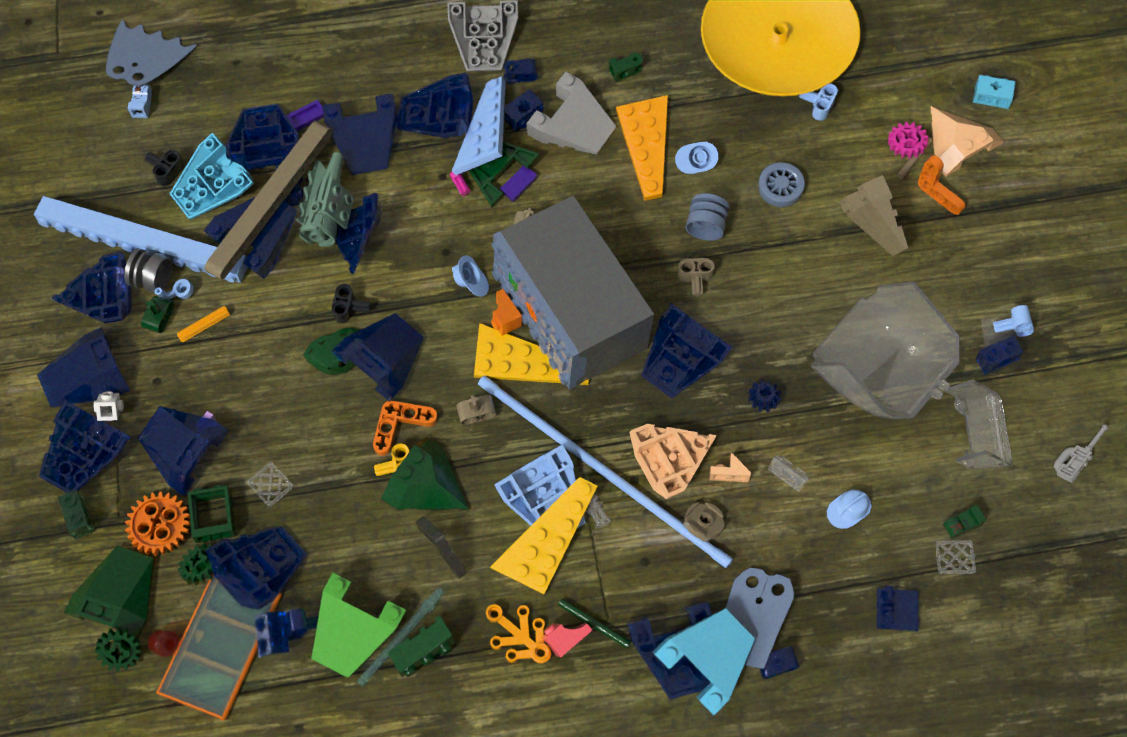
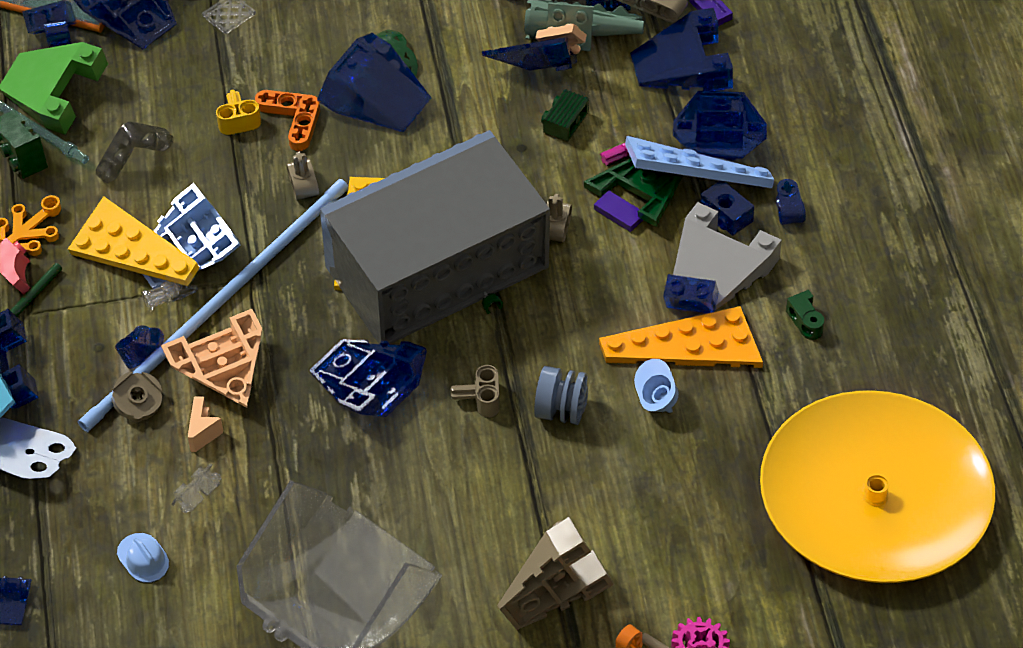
camera: 90 degrees right, 15 degrees down
black beam [332,284,371,324] -> none
dark green wedge [381,437,469,510] -> none
light grey wedge [448,1,518,72] -> none
clear blue gear [748,379,781,413] -> none
sand blue wheel [758,162,805,207] -> none
light blue beam [799,84,838,121] -> none
none -> clear blue piece [115,325,164,369]
none -> light nougat plate [536,24,587,54]
none -> dark green brick [541,89,589,142]
none -> clear blue brick [663,274,719,313]

